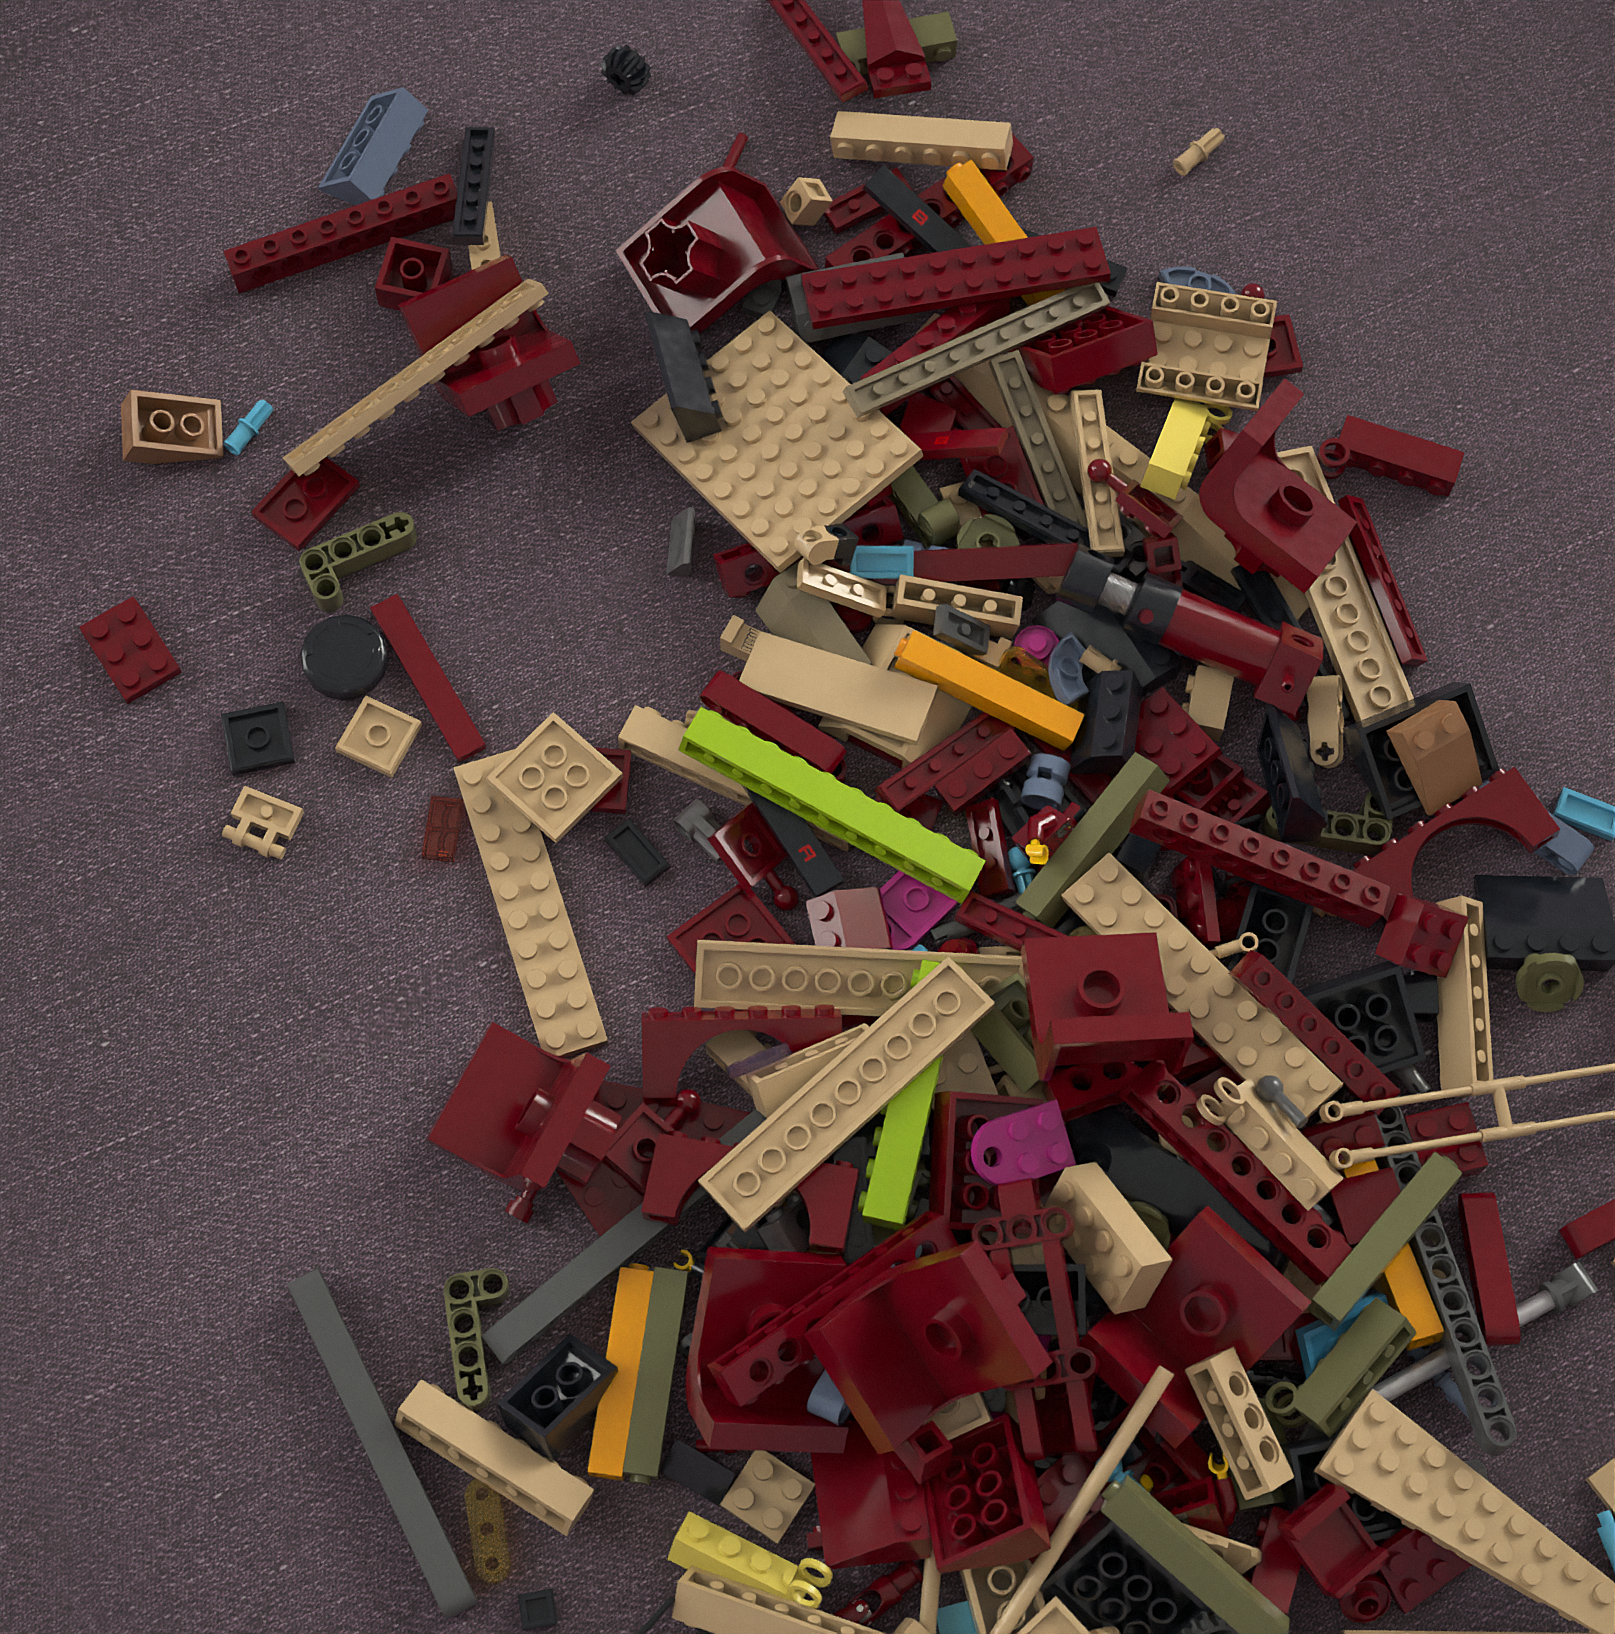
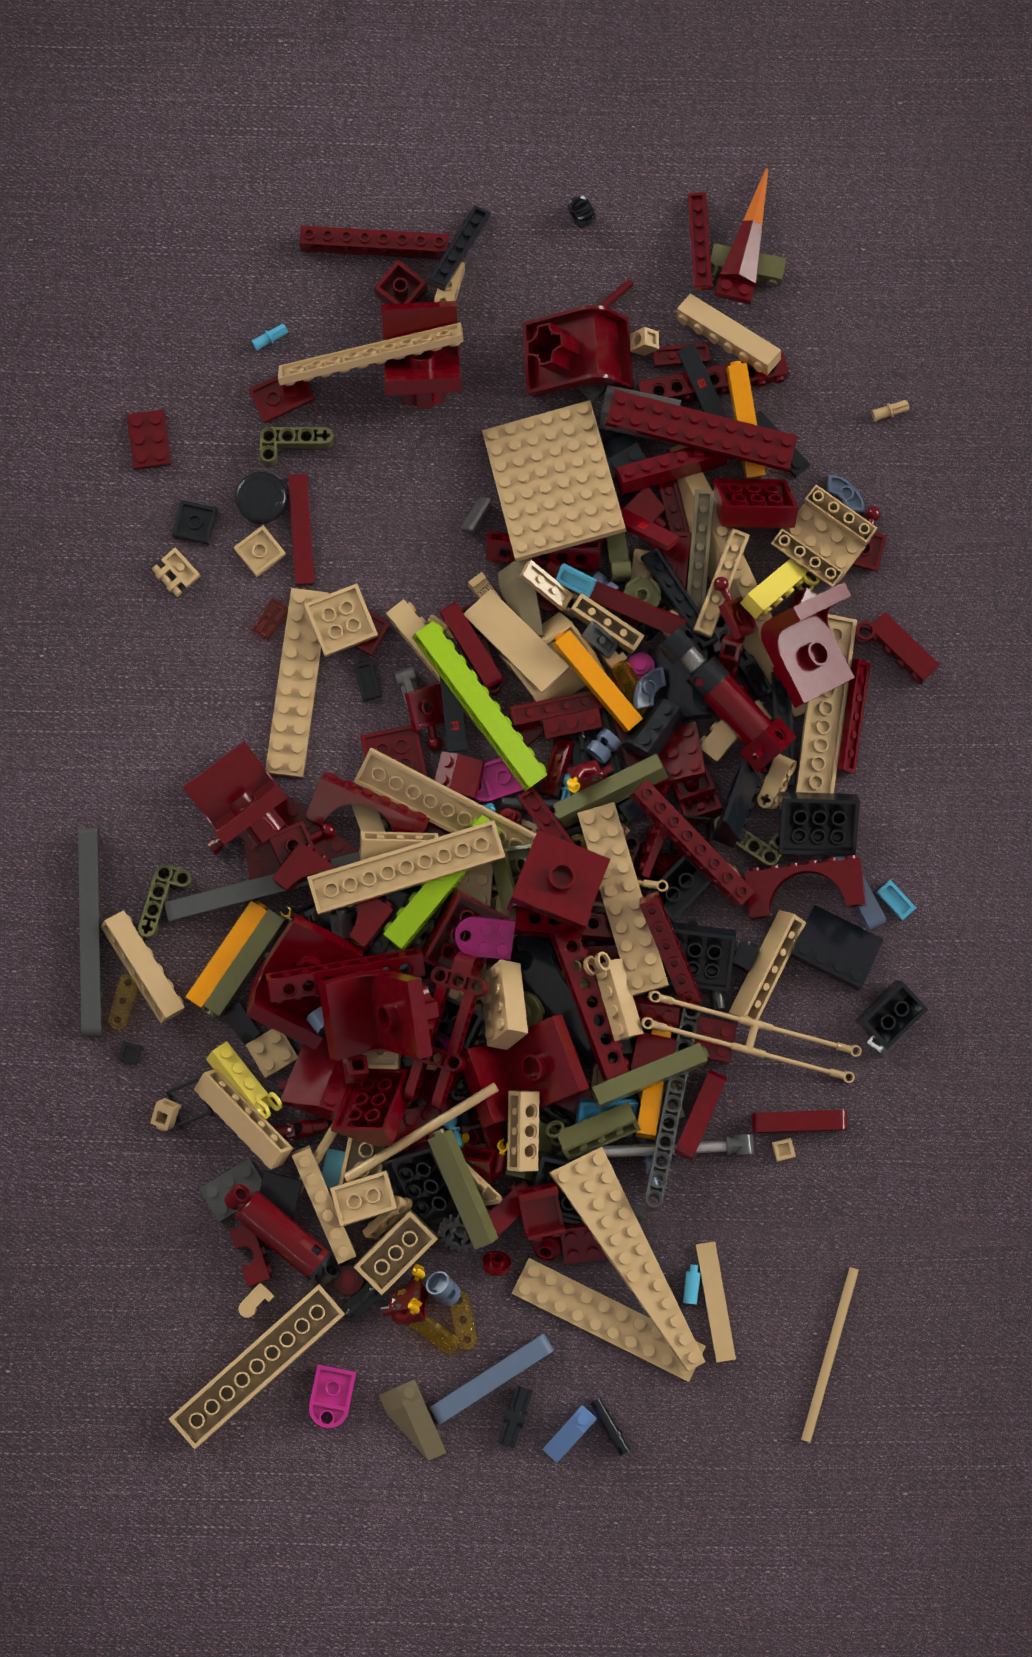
camera: 25 degrees right, 10 degrees up
medium nougat slope [121,390,224,464] -> none
sand blue slope [318,87,428,205] -> none
black slope [497,1333,618,1461] -> none
black slope [644,311,724,443] -> none
clear purple tile [726,1043,792,1079] -> none
tan leg [794,523,859,566] -> none
dark tan plate [843,283,1111,418] -> none
tan pin [1079,645,1121,674] -> none
dark grey bar [1256,1075,1308,1128] -> none
dark red brick [1375,892,1469,978] -> none
medium nougat slope [1386,700,1483,815] -> none
olive plate [1515,953,1584,1012] -> none

